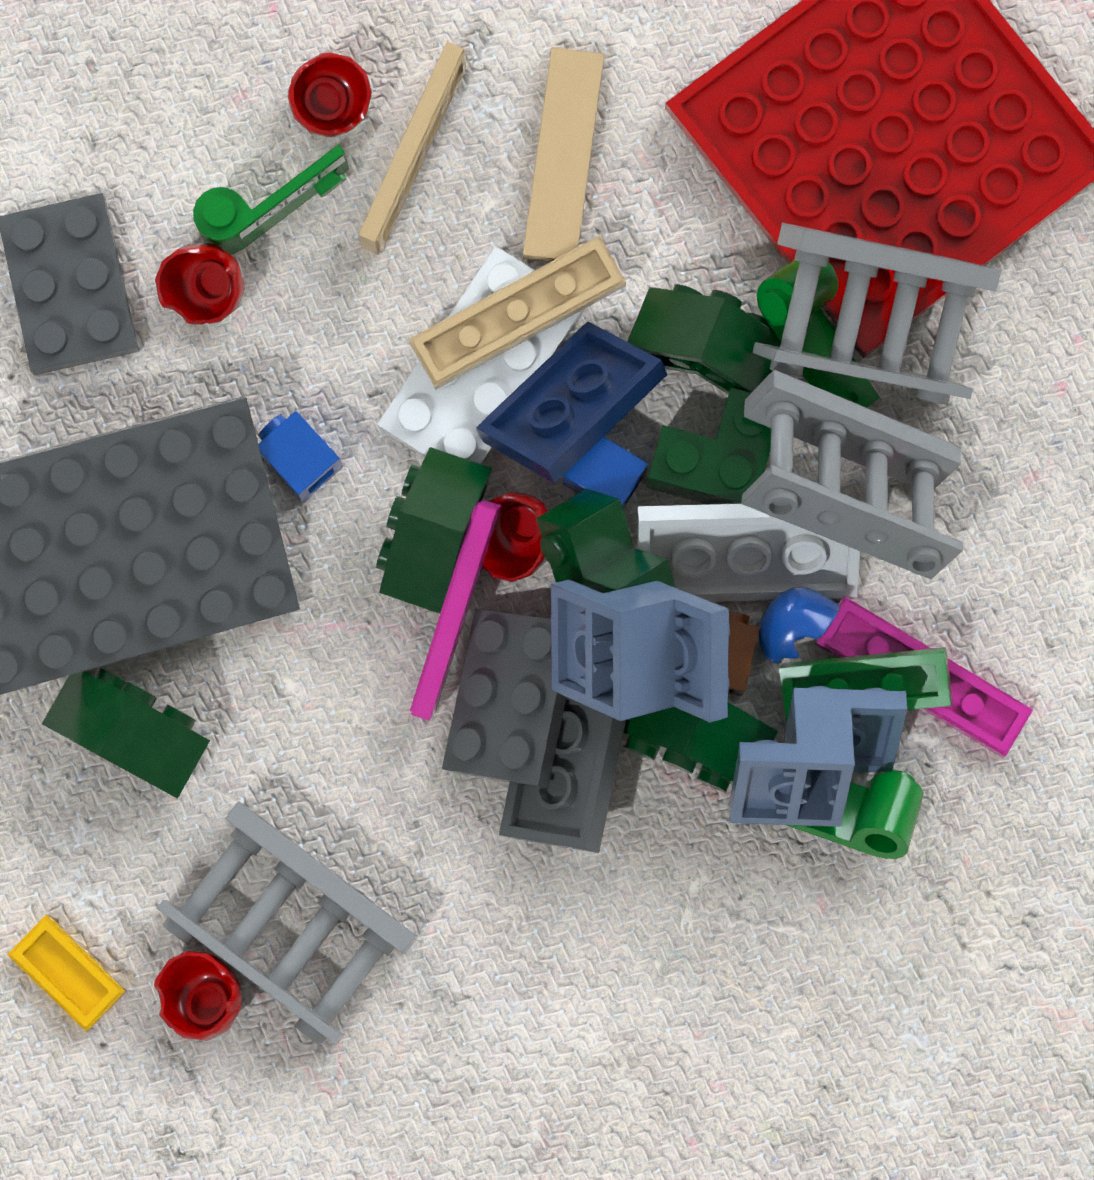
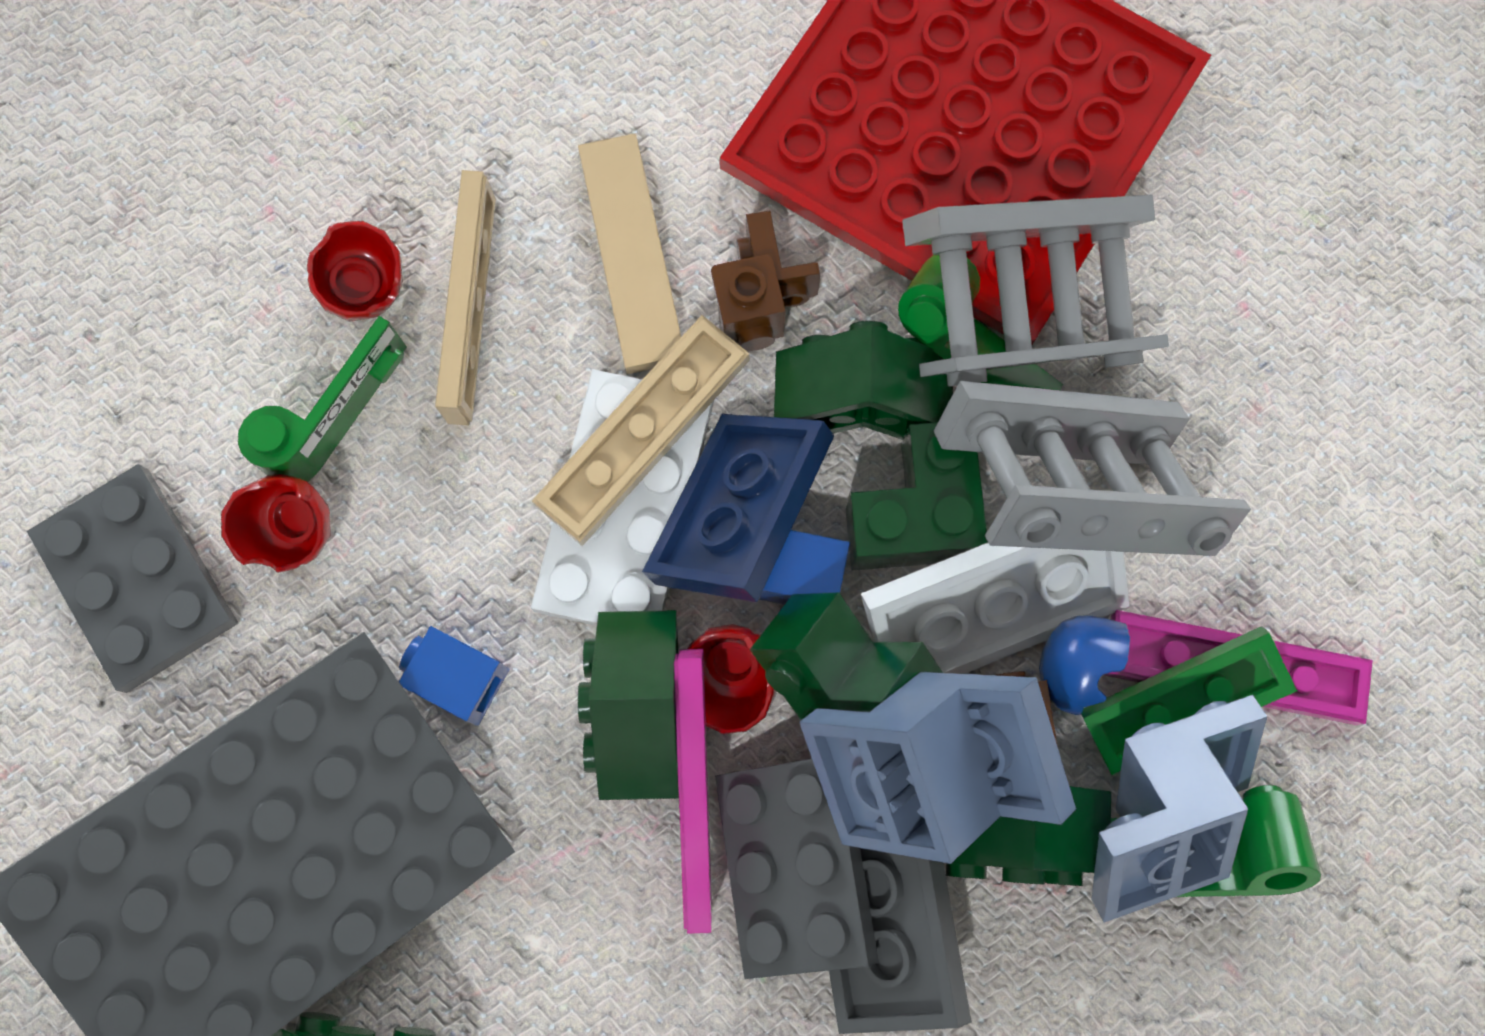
camera: 20 degrees left, 5 degrees down
none -> reddish brown bracket [711,254,786,352]
none -> reddish brown bracket [736,210,821,308]

